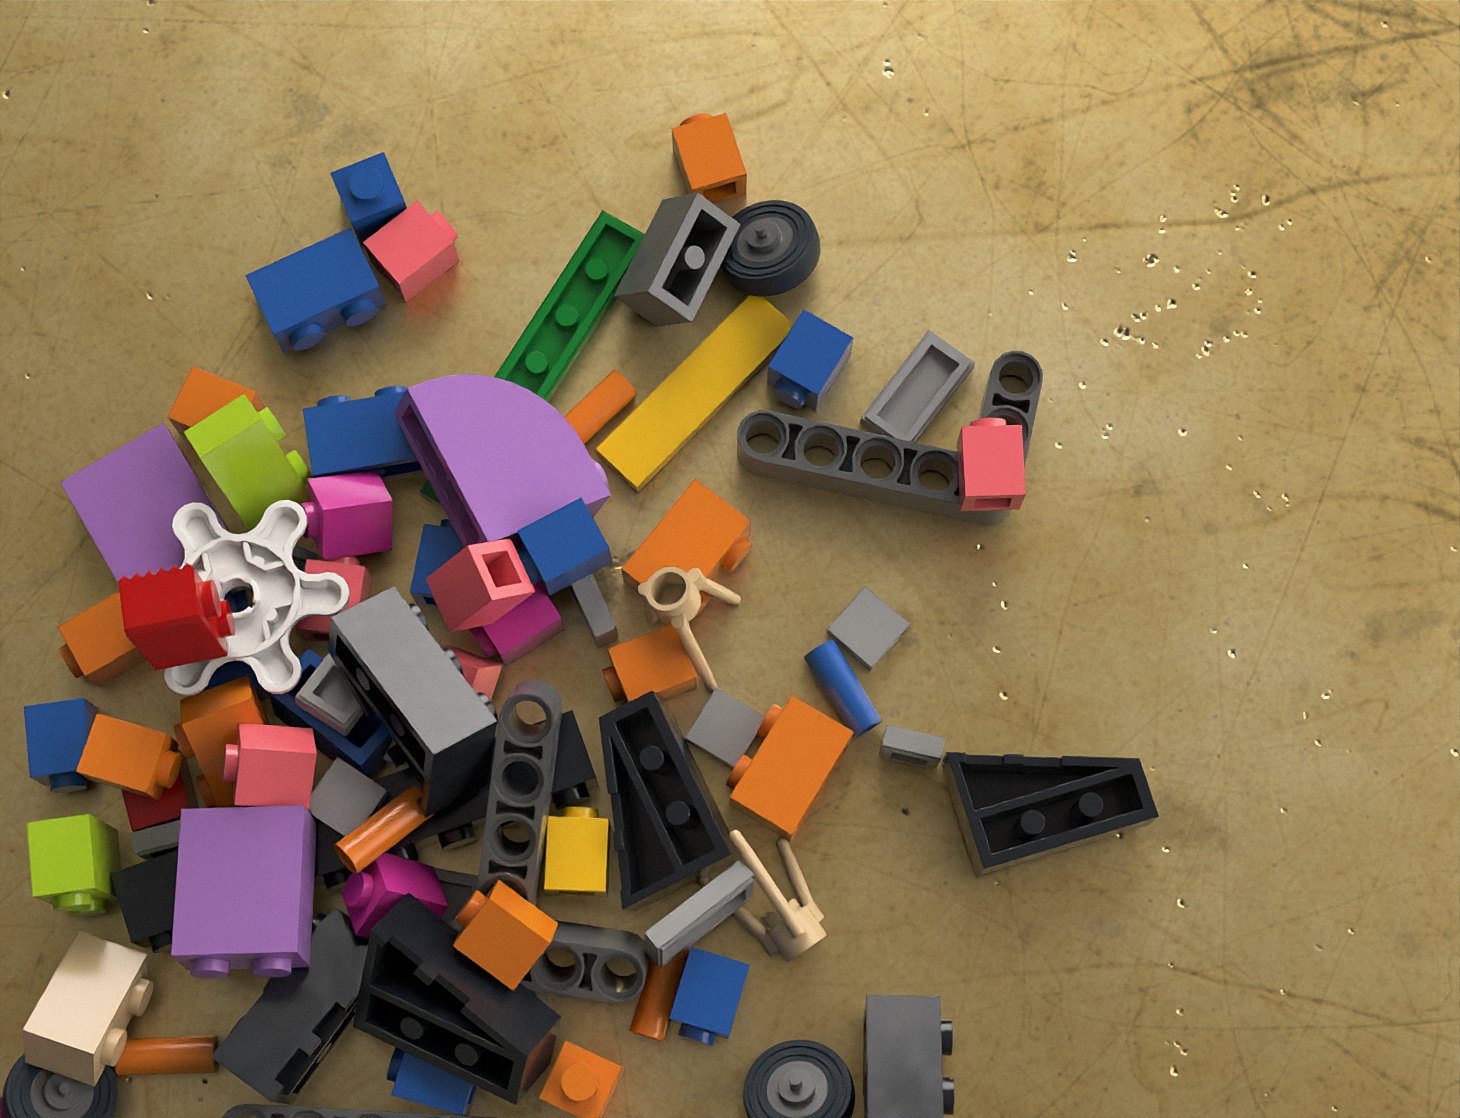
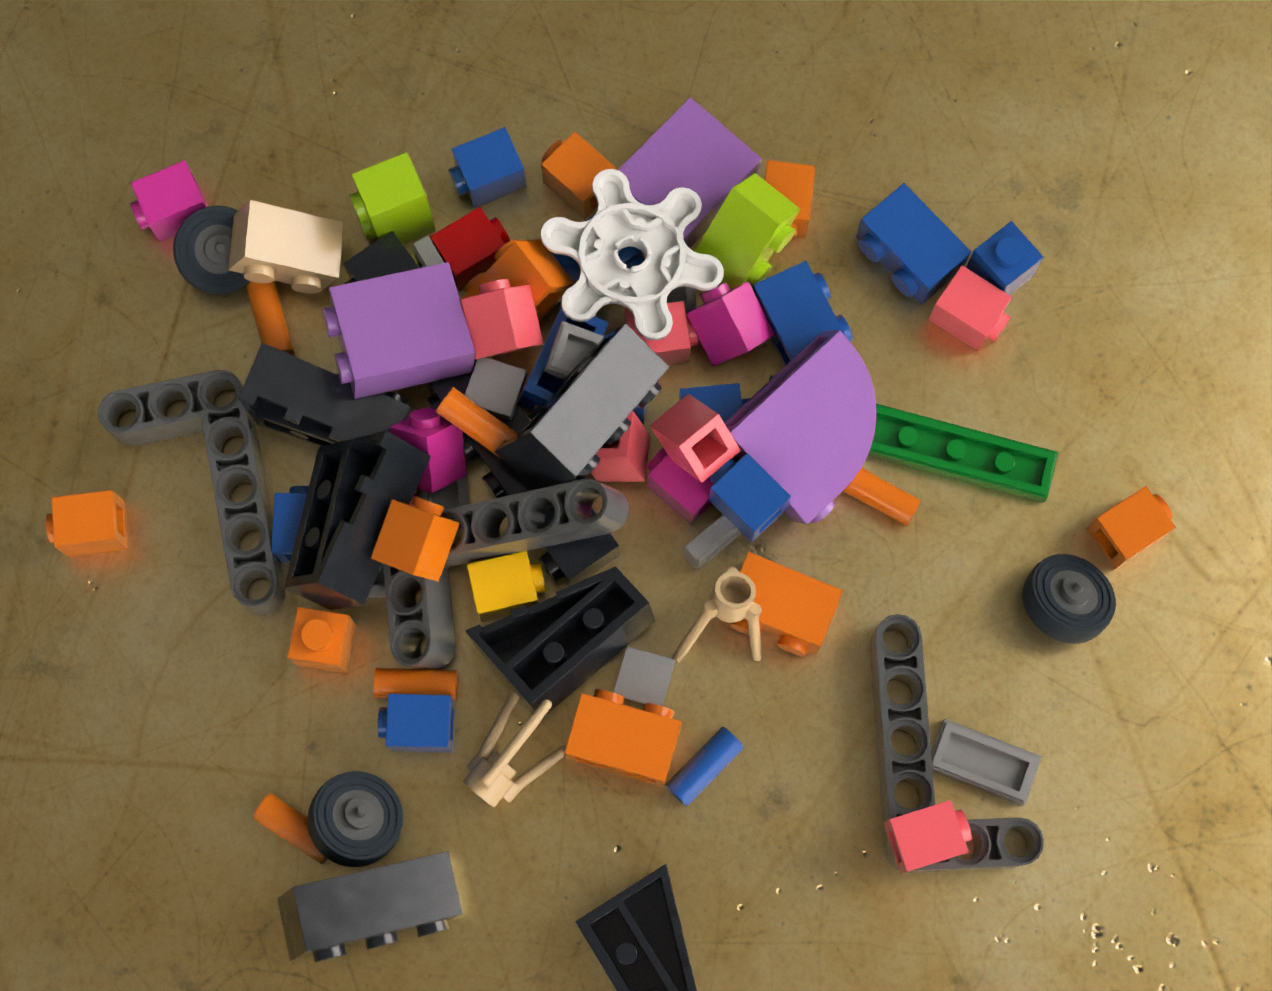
camera: 75 degrees right, 0 degrees up
orange brick [76,713,182,801] -> none
red brick [118,563,235,671] -> none
yellow tile [595,295,794,493] -> none
orange brick [602,624,697,703] -> none
dark grey brick [614,193,741,326] -> none
light grey tile [644,859,754,968] -> none
blue brick [767,309,853,411] -> none
light grey tile [826,586,910,671] -> none
light grey tile [879,725,946,769] -> none

